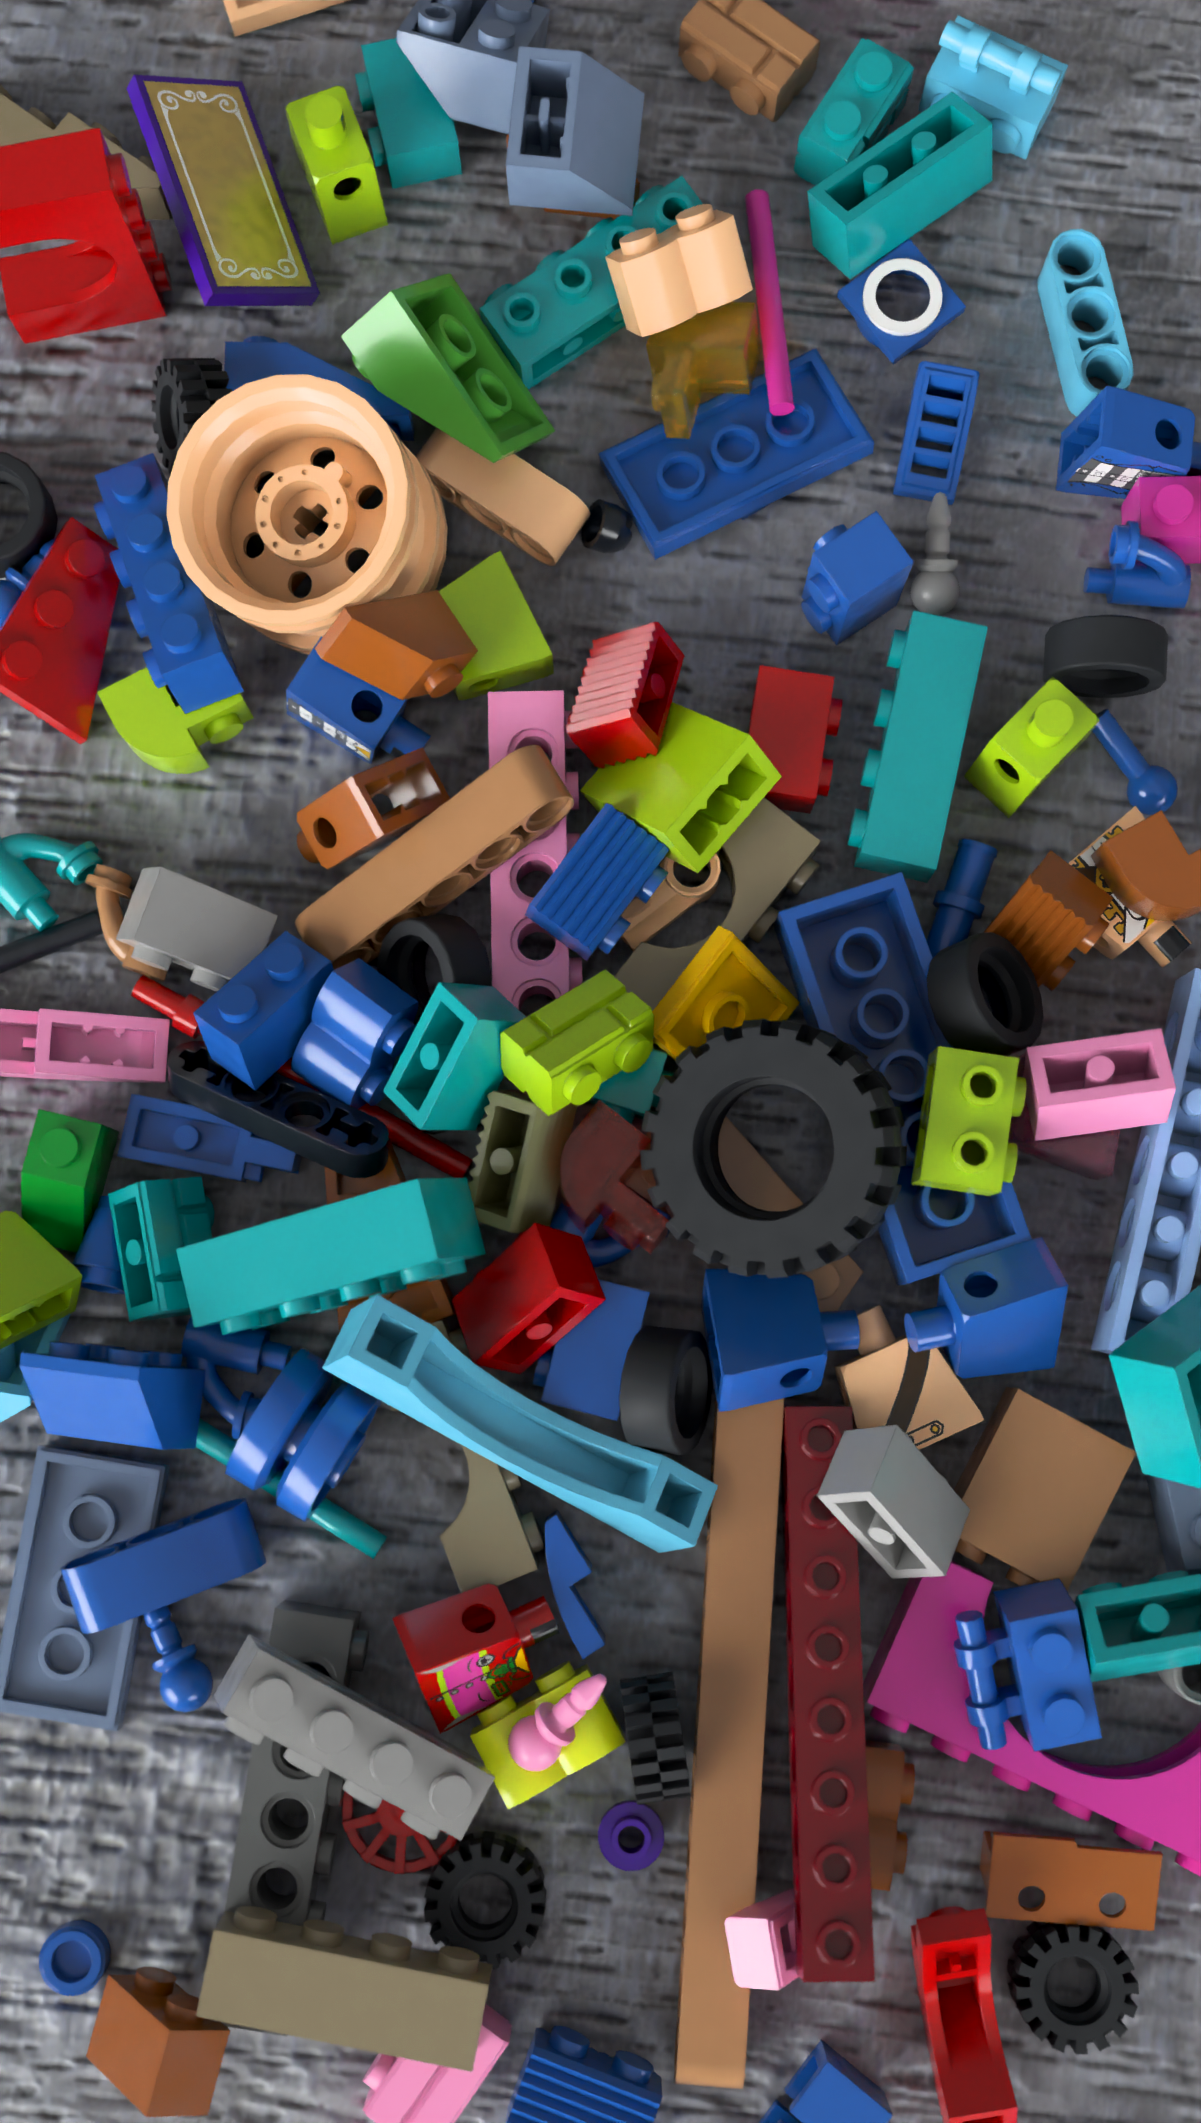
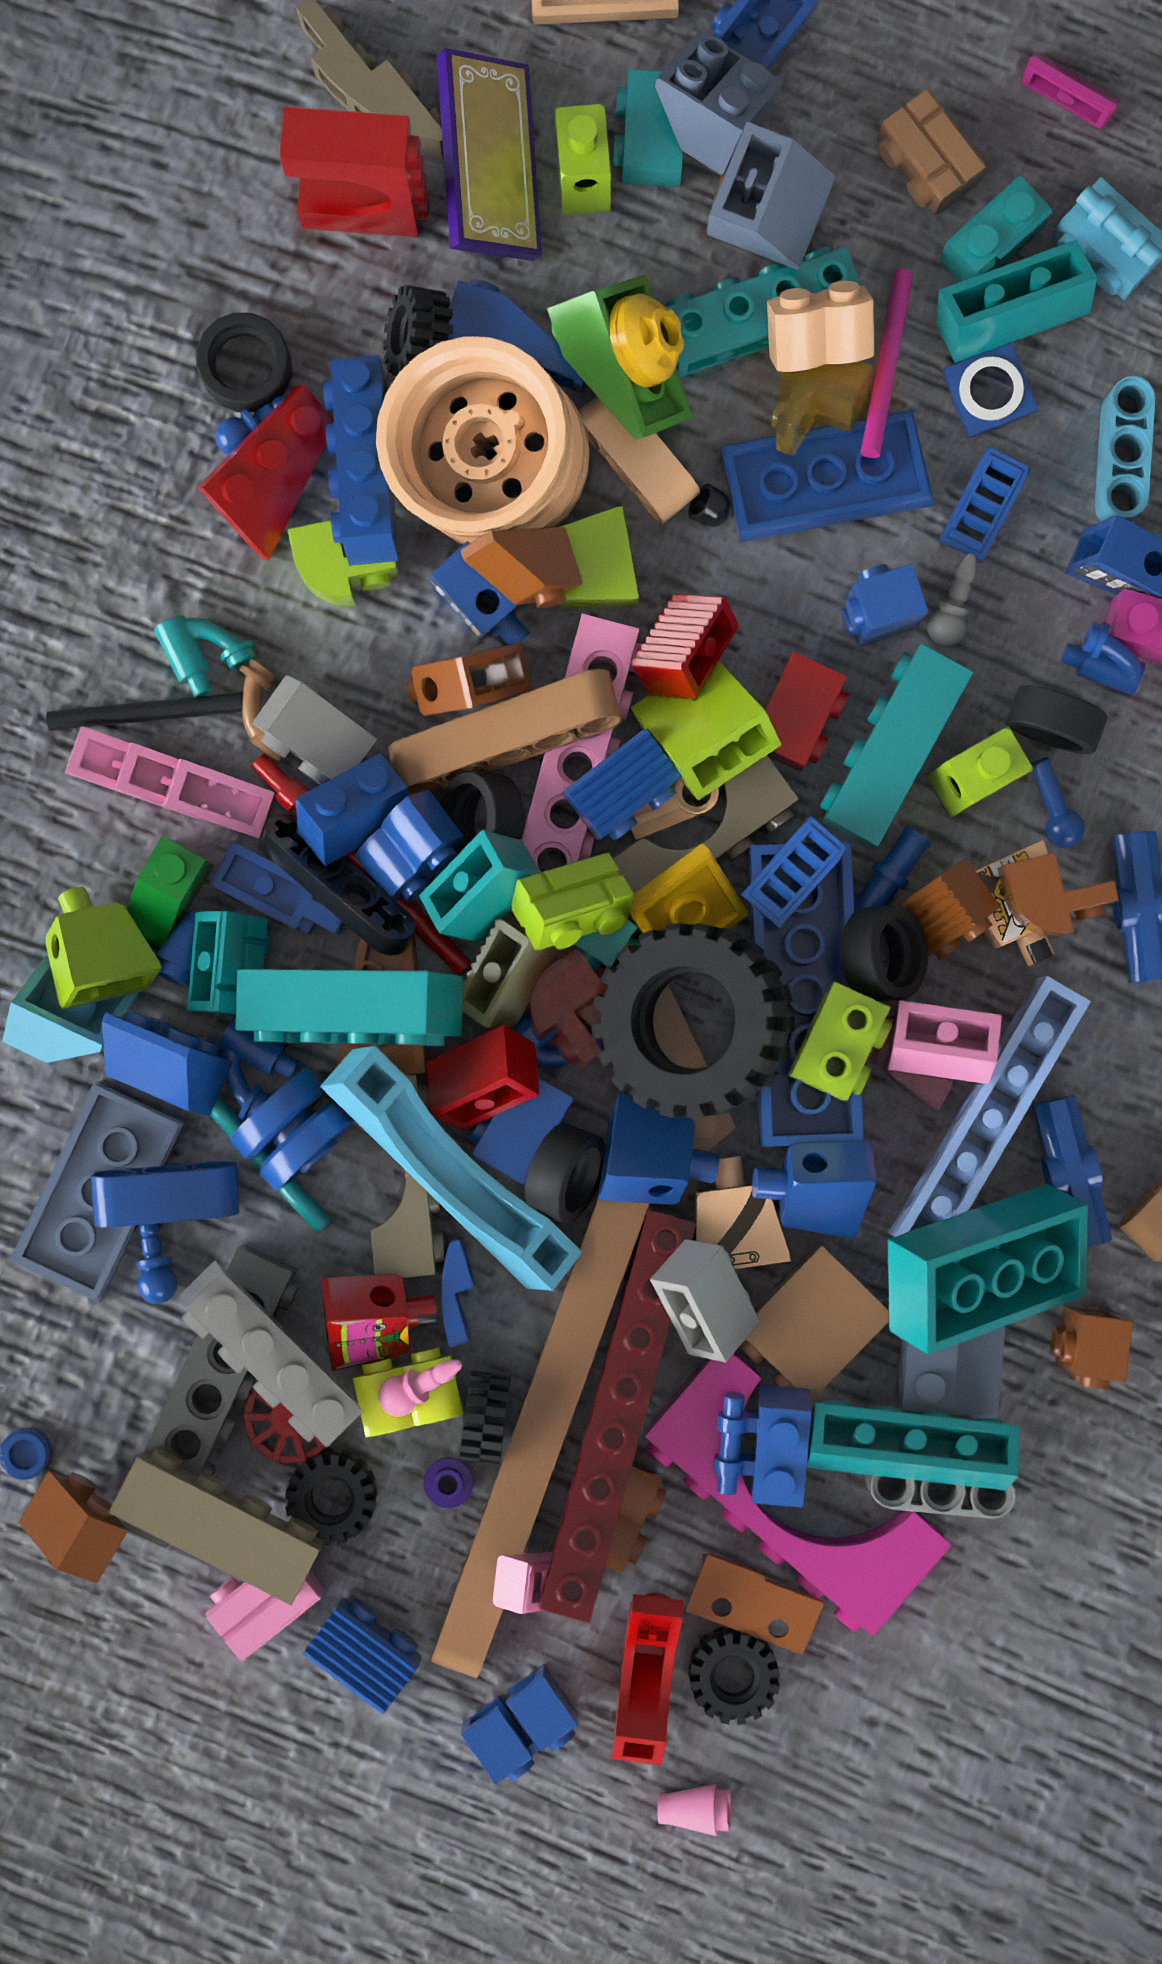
camera: 15 degrees right, 5 degrees up
none -> yellow piece [609,294,684,387]
none -> blue slope [741,816,848,928]

